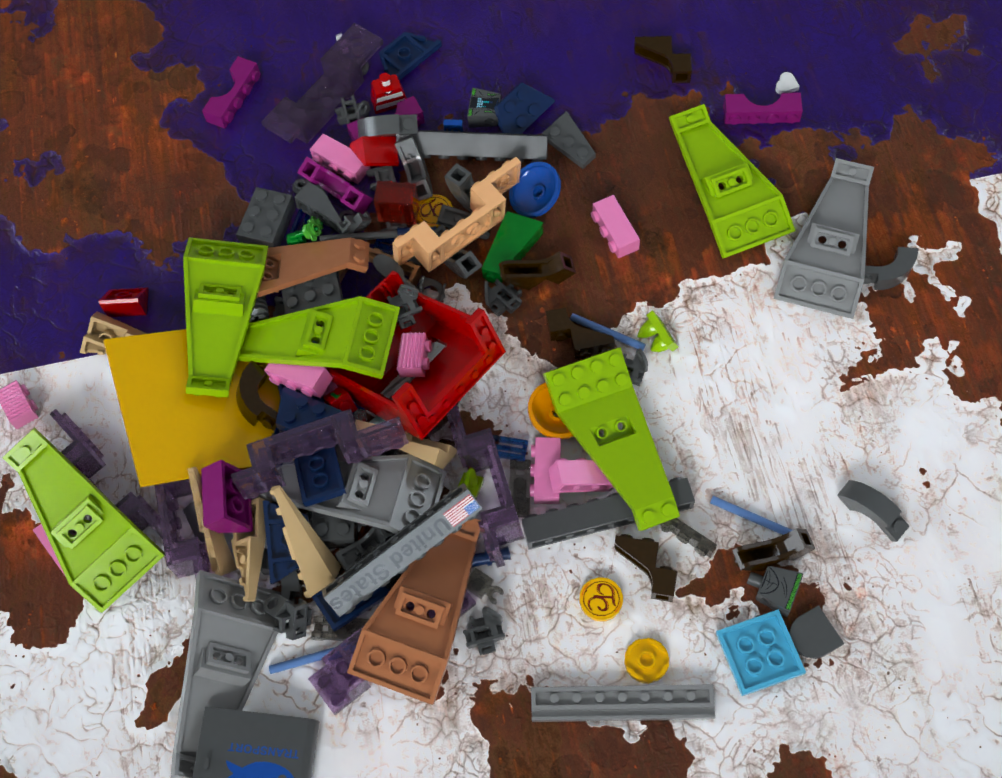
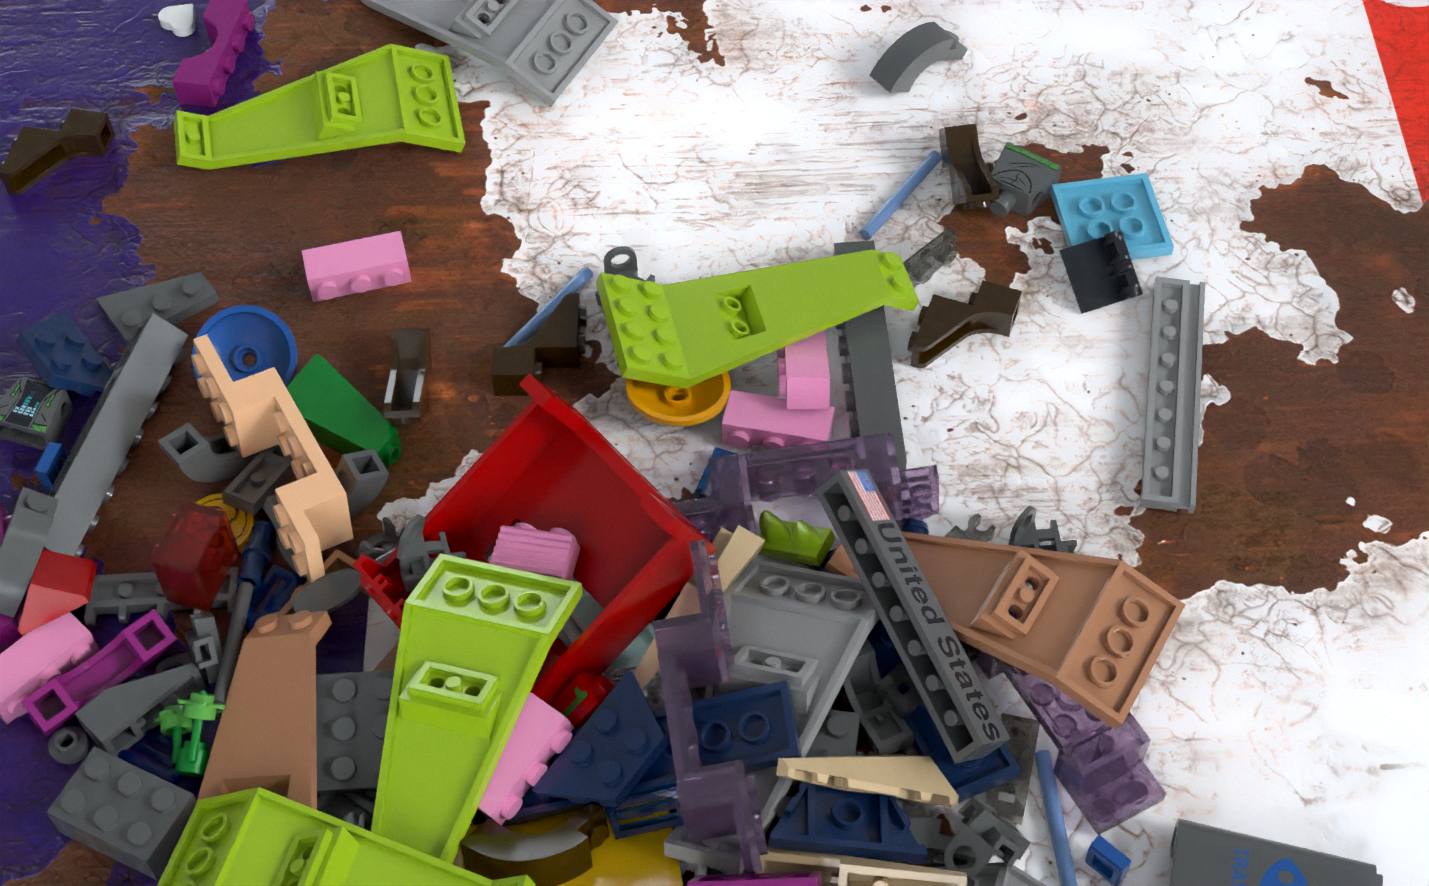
camera: 85 degrees left, 10 degrees down
dark grey arch [395,136,433,203] -> none
dark grey piece [485,279,522,317] -> none
yellow tile [579,577,623,622] -> none
yellow tile [624,638,669,684] -> none
lime tile [637,311,679,352] -> none
dark grey tile [789,605,844,659] -> none
none -> black hinge [1059,230,1143,314]
none -> blue tile [1085,835,1132,886]

